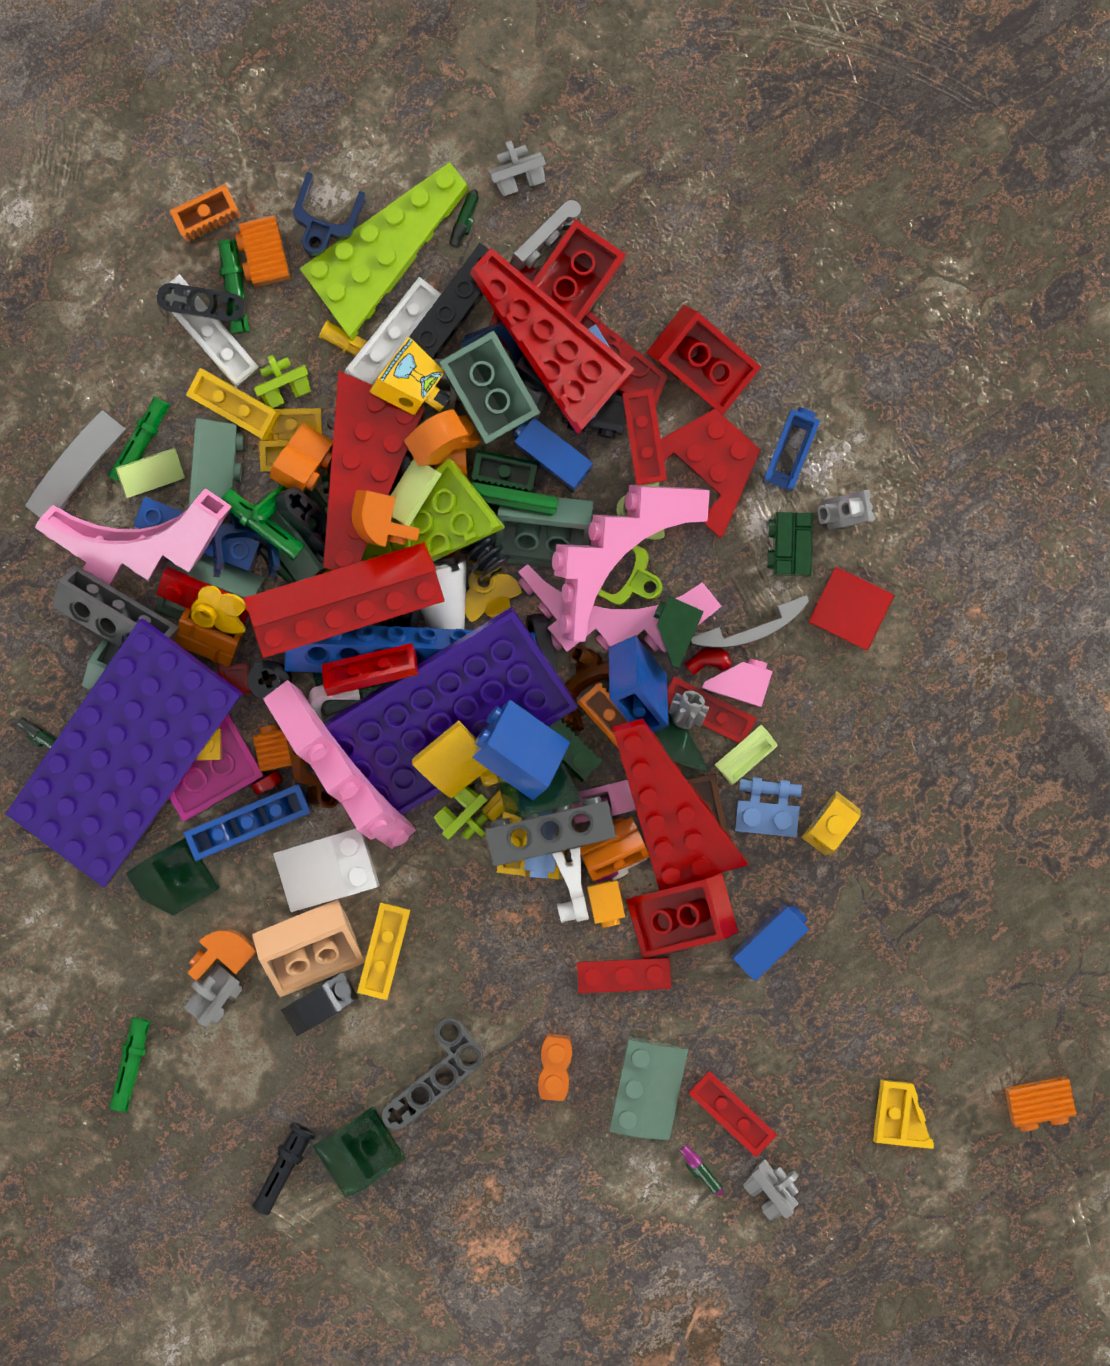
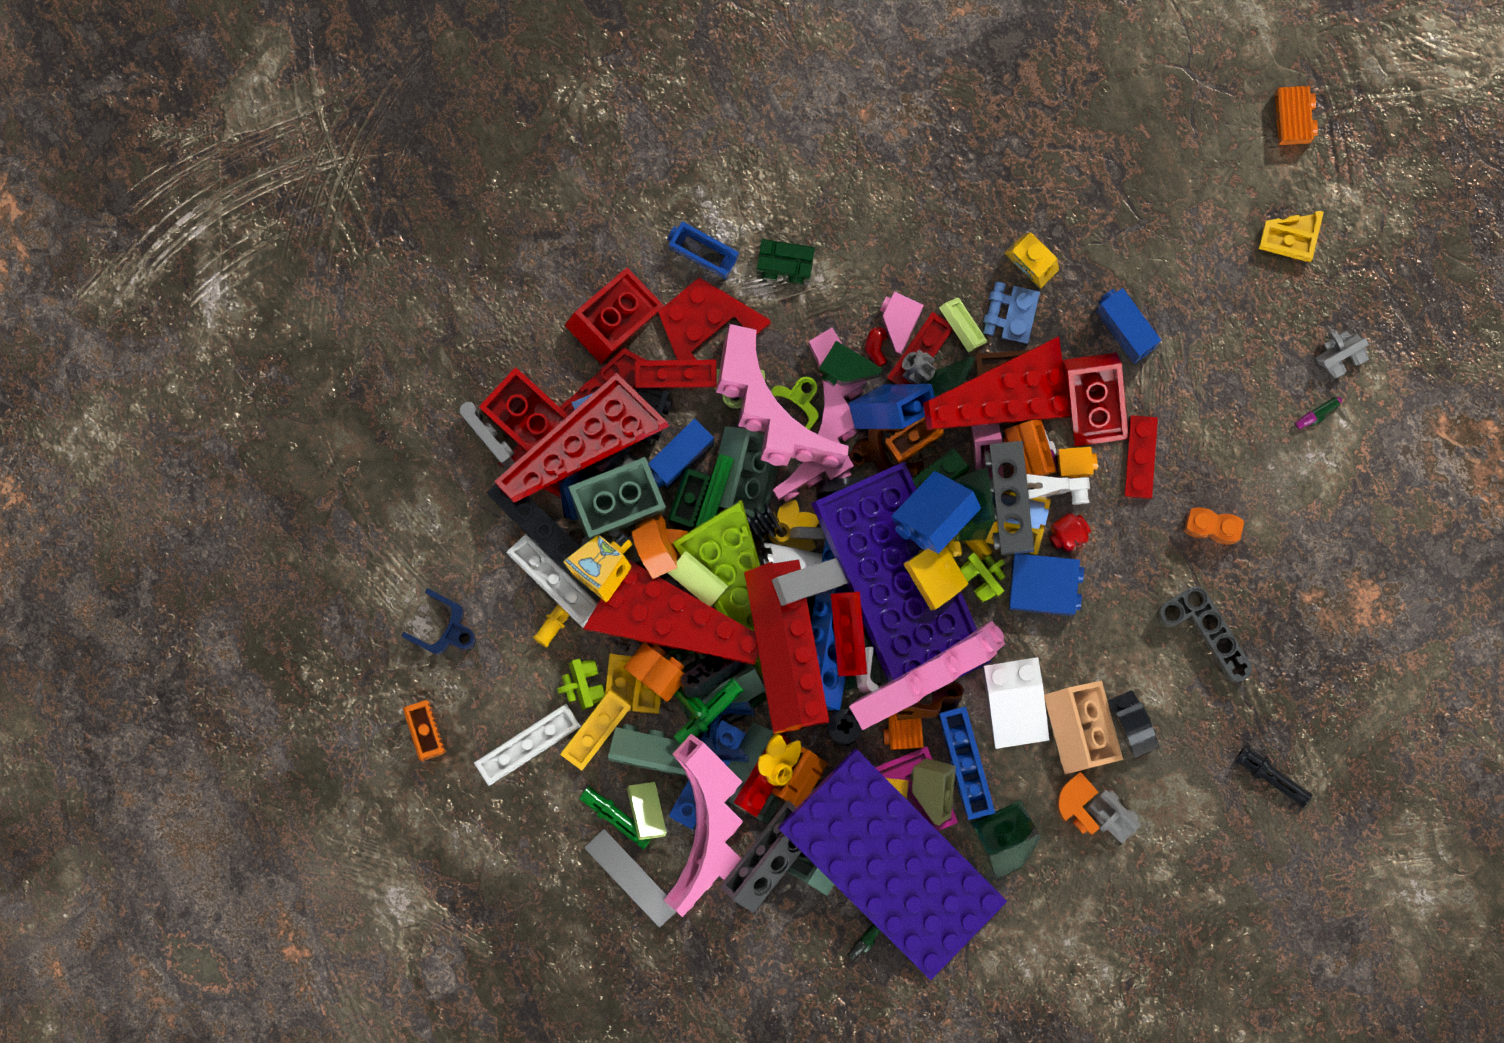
camera: 85 degrees left, 5 degrees down
green pin [109,1017,151,1112] -> none
black beam [157,283,247,322] -> none
green pin [217,239,250,334] -> none
red tile [218,663,252,694] -> none
orange brick [235,215,291,288] -> none
red tile [250,770,282,795] -> none
lime wing [300,162,469,341] -> none
clear green slope [313,1106,406,1198] -> none
orange brick [352,490,420,547] -> none
yellow plate [357,902,411,1000] -> none
piece [449,189,479,247] -> none
light grey hips [488,140,546,196] -> none
sand green slope [609,1036,688,1140] -> none
red plate [688,1070,777,1157] -> none
light grey slope [690,595,809,648] -> none
red slope [808,567,895,651] -> none
light grey hips [817,490,875,530] -> none
none -> light grey tile [772,558,848,606]
none -> light grey tile [790,526,825,540]
none -> olive slope [910,758,956,825]
none -> blue brick [1008,554,1084,616]
none -> red head [1049,513,1091,553]

